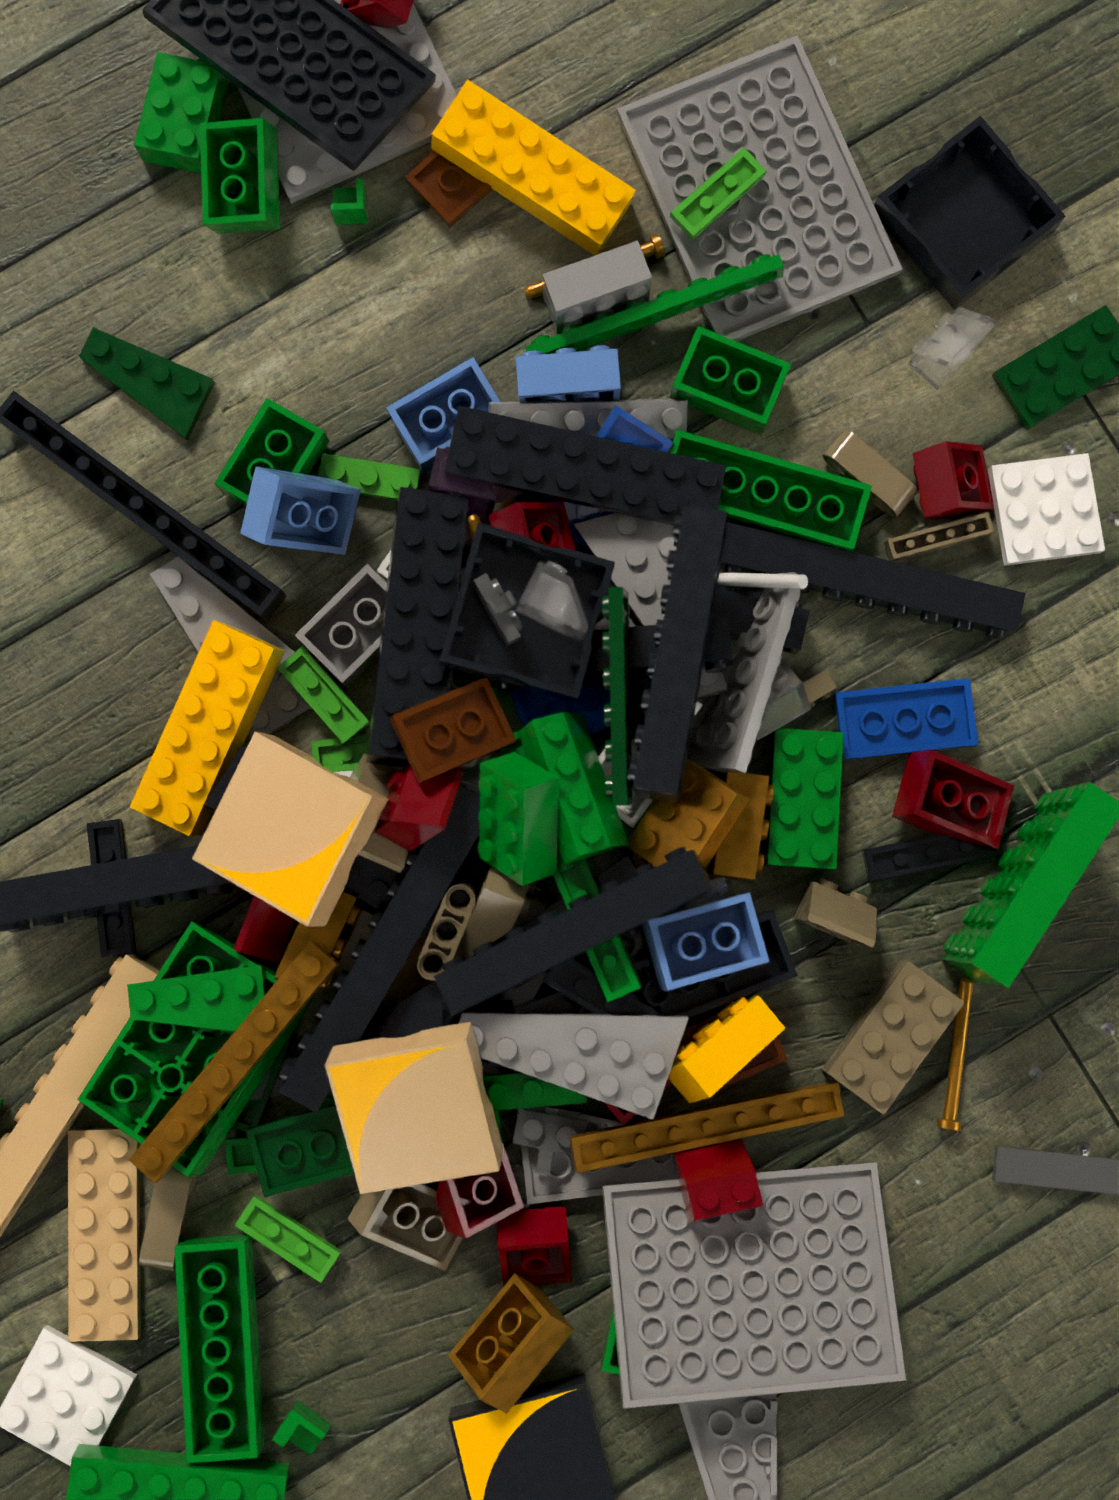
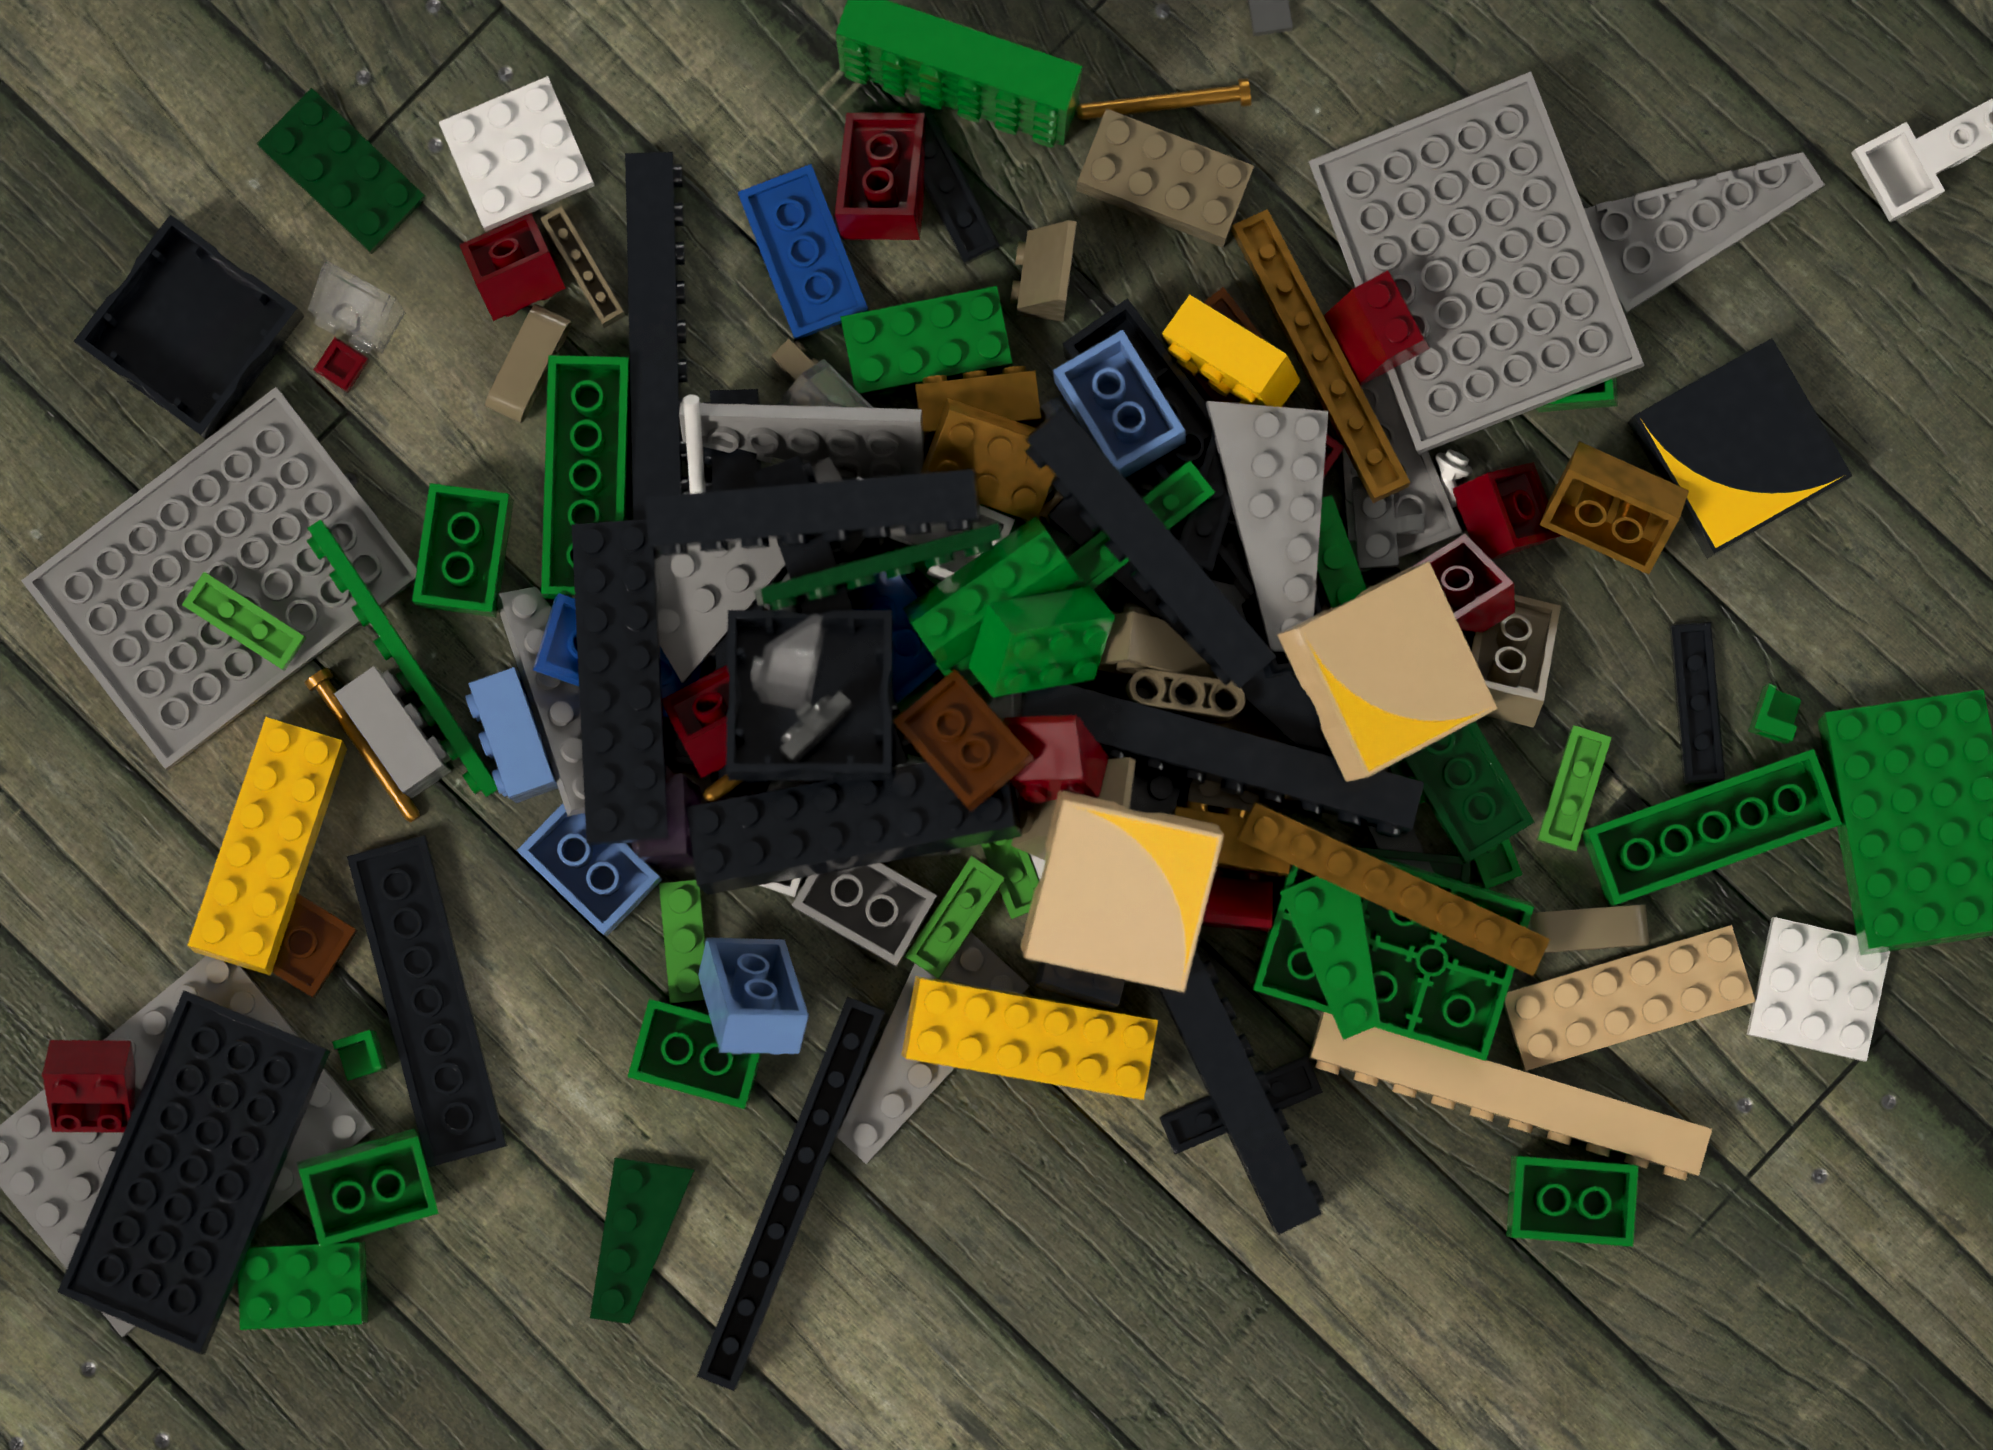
camera: 110 degrees left, 0 degrees up
none -> dark red tile [313,337,370,393]
none -> black plate [347,835,508,1168]
none -> white plate [1436,450,1473,508]
none -> black tile [1669,622,1725,784]

